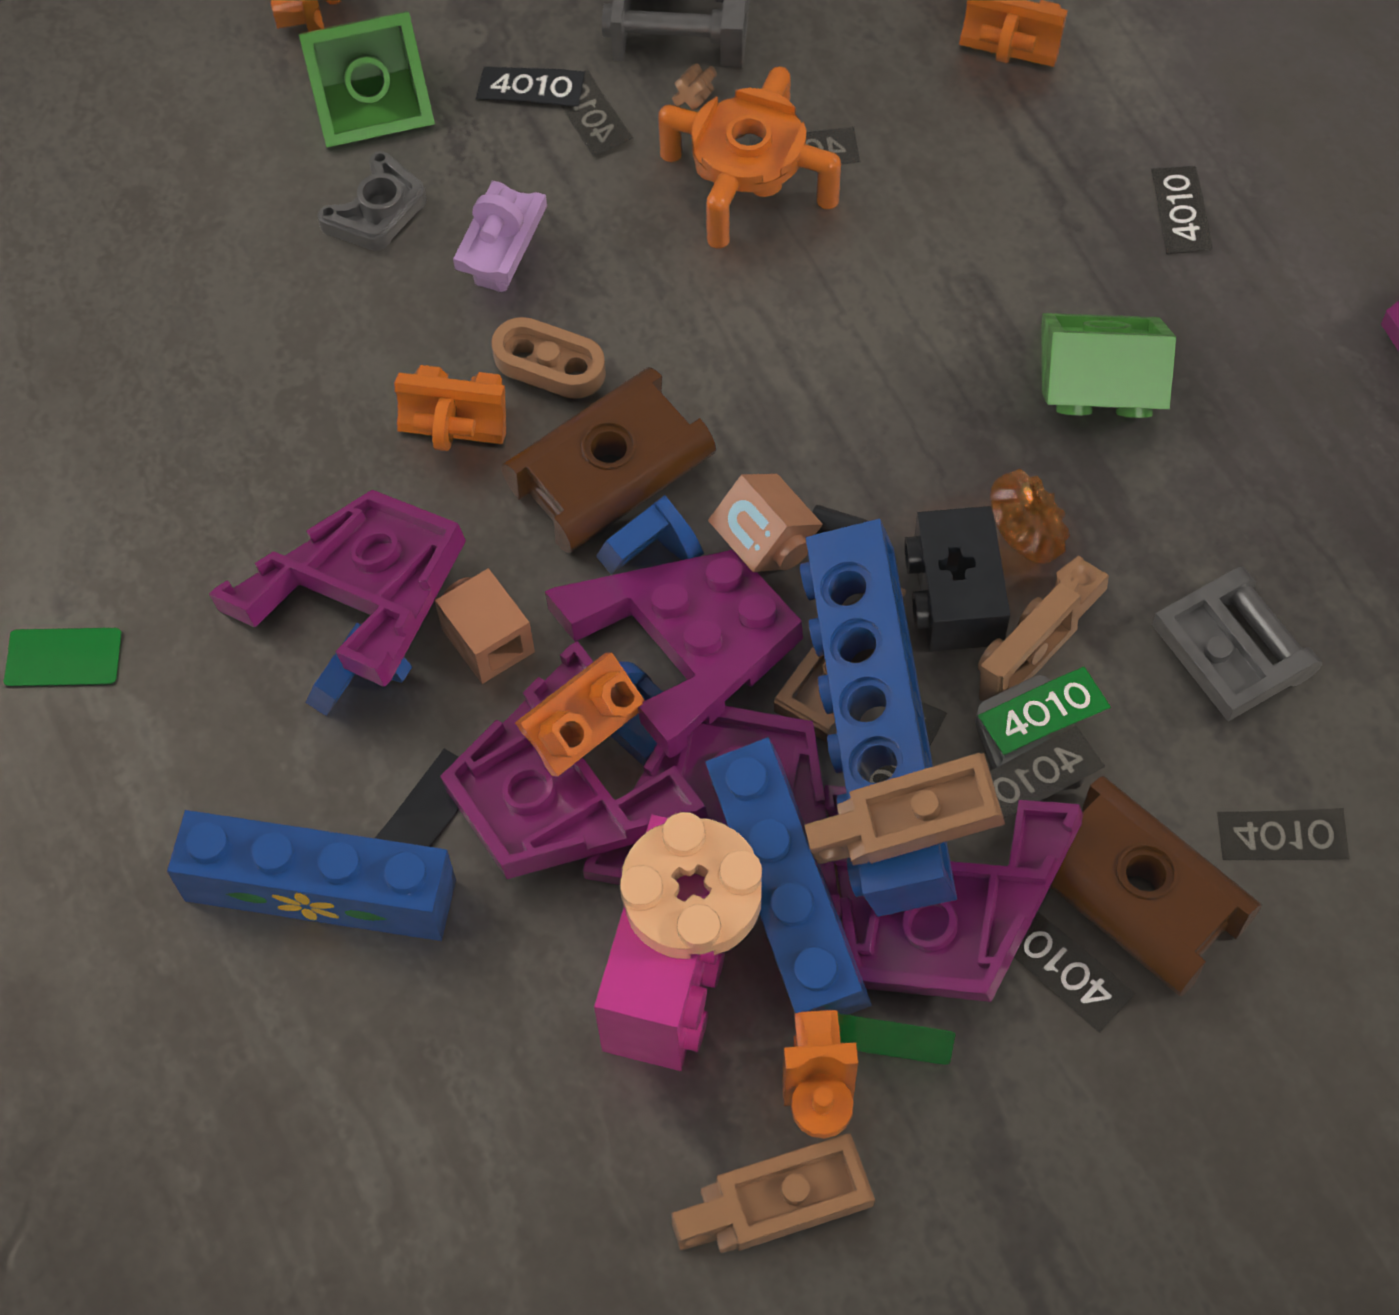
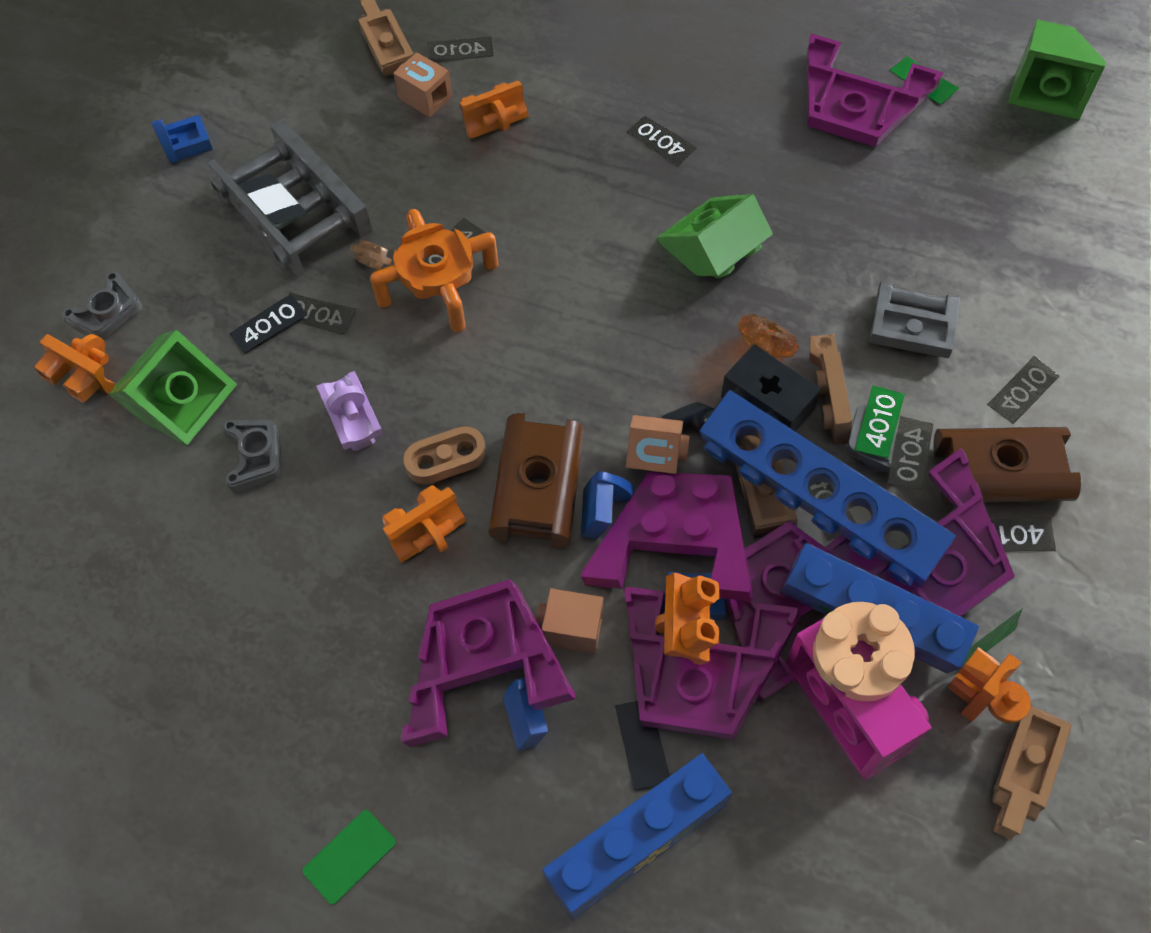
camera: 45 degrees left, 0 degrees up
medium nougat hinge [804,753,1005,865] -> none

